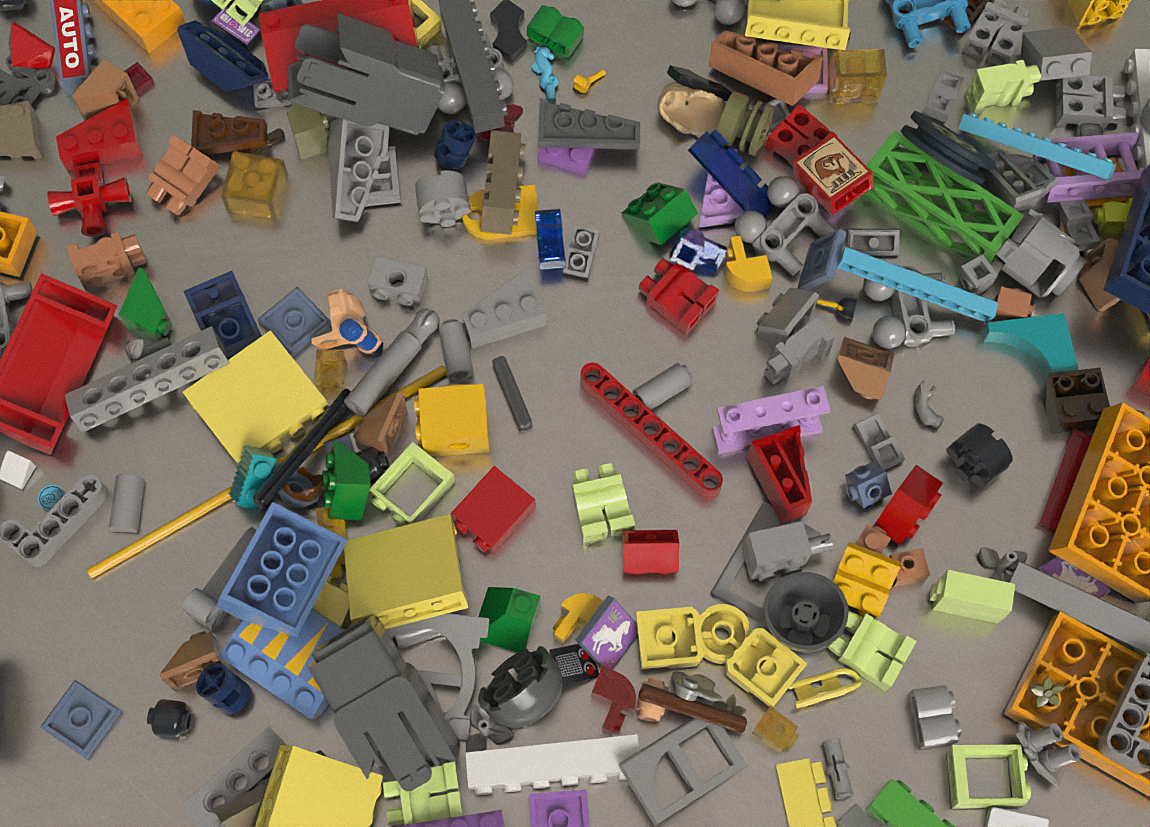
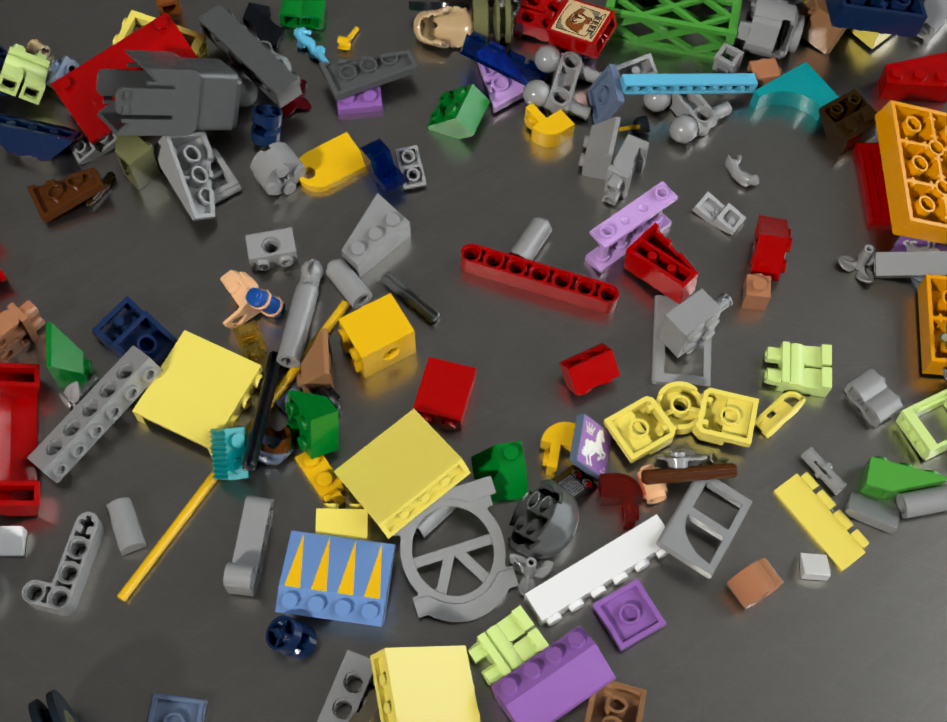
camera: 25 degrees left, 5 degrees down
medium azure tile [37,485,66,512] -> none
nougat hips [146,134,221,215] -> none
black head [147,699,192,738] -> none
medium nougat slope [159,631,226,690] -> none
tile [210,5,262,51] -> none
medium blue slope [217,502,347,637] -> none
clear yellow brick [221,151,288,218] -> none
sand blue tile [257,287,332,358] -> none
dark grey piece [308,614,460,791] -> none
yellowish green window [369,442,455,527] -> none
dark tan wedge [481,130,525,235] -> none
yellowish green hips [572,463,635,543] -> none
red hips [638,258,719,335] -> none
clear blue brick [669,228,727,272] -> none
clear yellow brick [752,705,799,753] -> none
dark grey piece [764,572,849,653] -> none
yellow plate [832,542,901,617] -> none
medium nougat slope [838,337,894,400] -> none
sand blue brick [845,462,892,508] -> none
nougat brick [889,548,930,587] -> none
yellowish green brick [930,570,1015,624] -> none
black brick [946,423,1013,488] -> none

